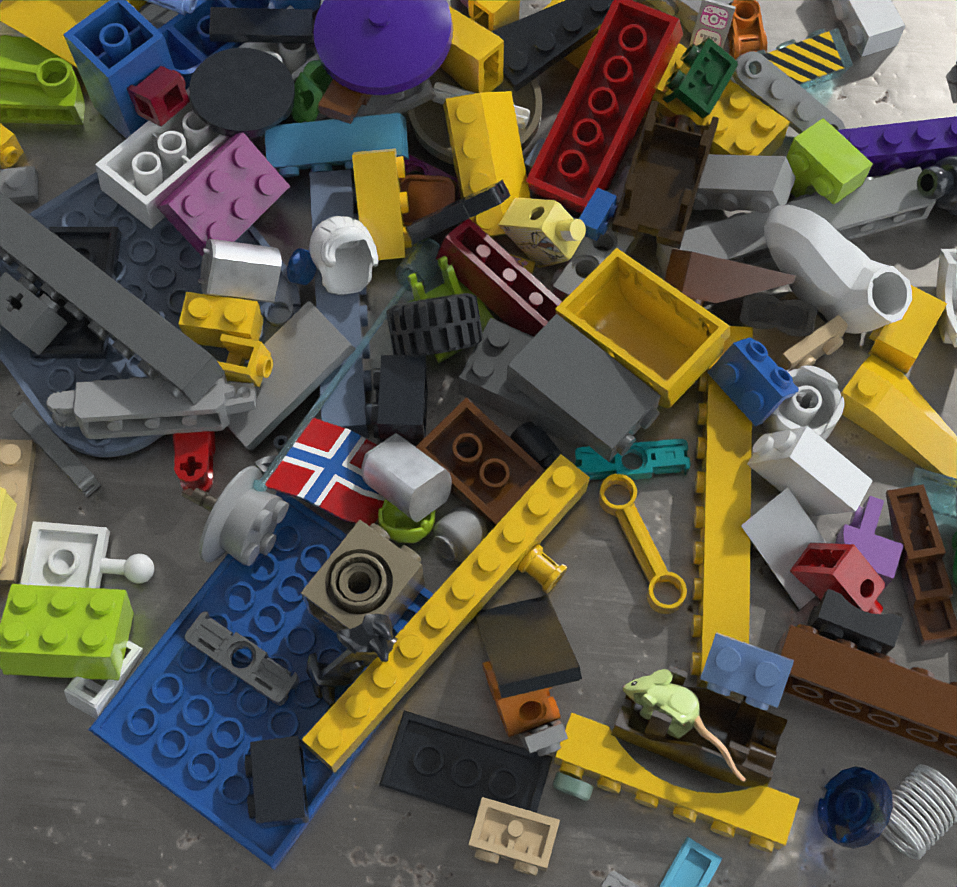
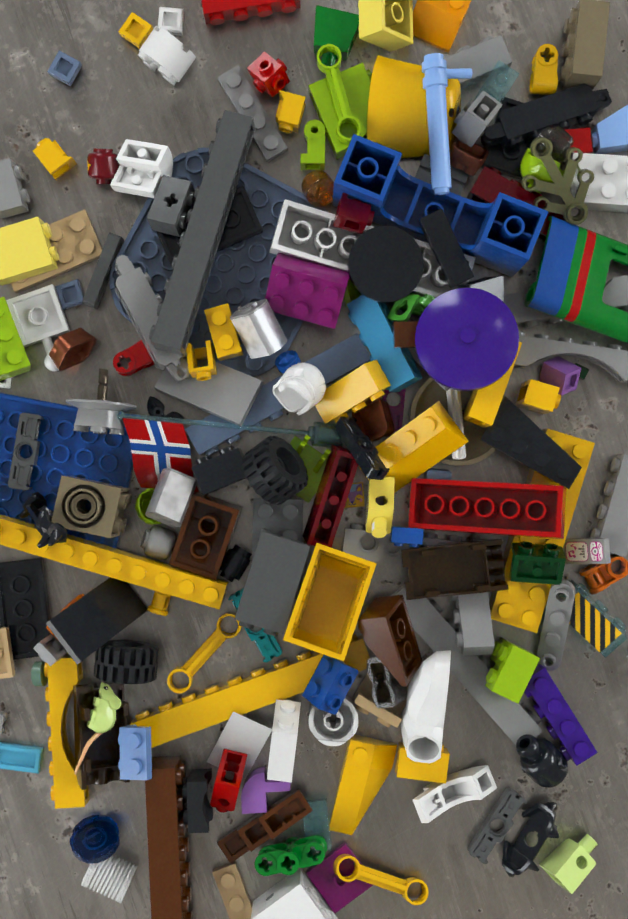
camera: 65 degrees right, 20 degrees up
none -> copper piece [49,328,97,371]
none -> sand blue tile [55,279,85,311]
none -> black tyre [94,640,159,684]
none -> lime leg [300,119,325,170]
none -> clear orange head [301,170,334,207]

